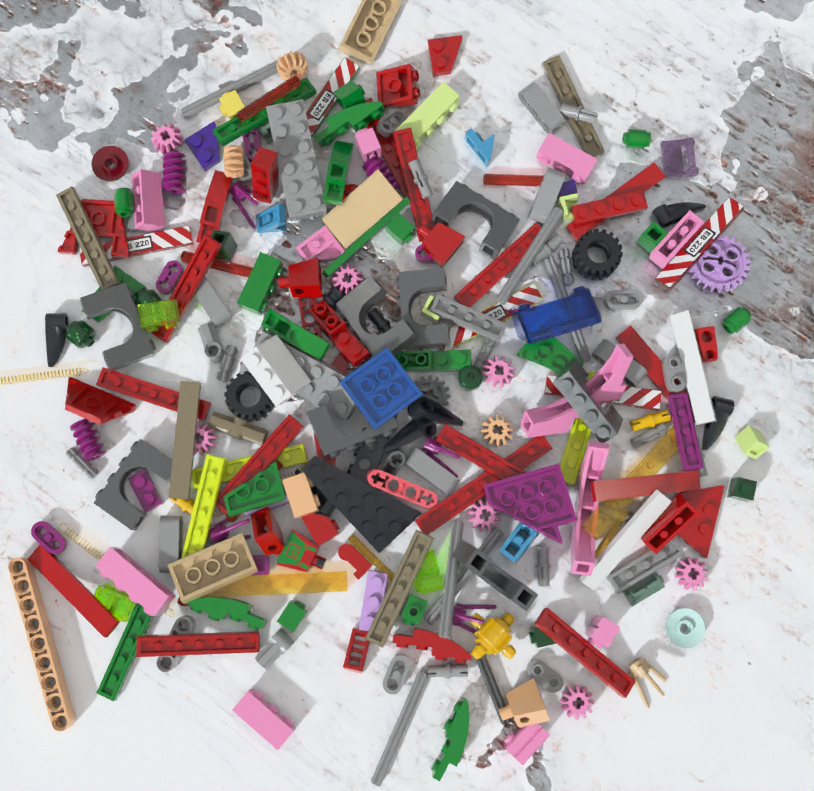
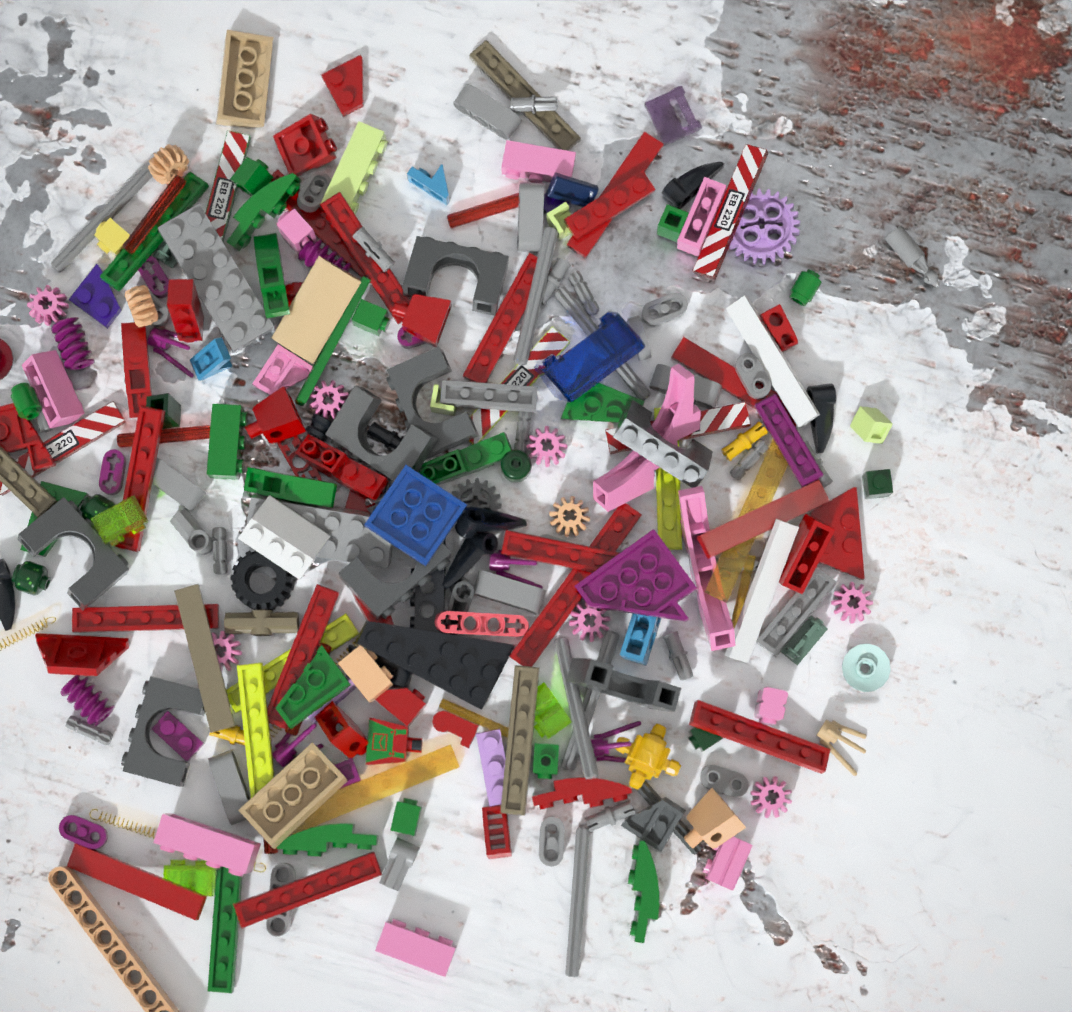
camera: 20 degrees left, 0 degrees up
black tyre [572,229,623,281] -> none
green brick [622,129,651,149] -> none
none -> dark blue tile [546,172,599,207]
none -> dark grey wing [621,797,686,852]

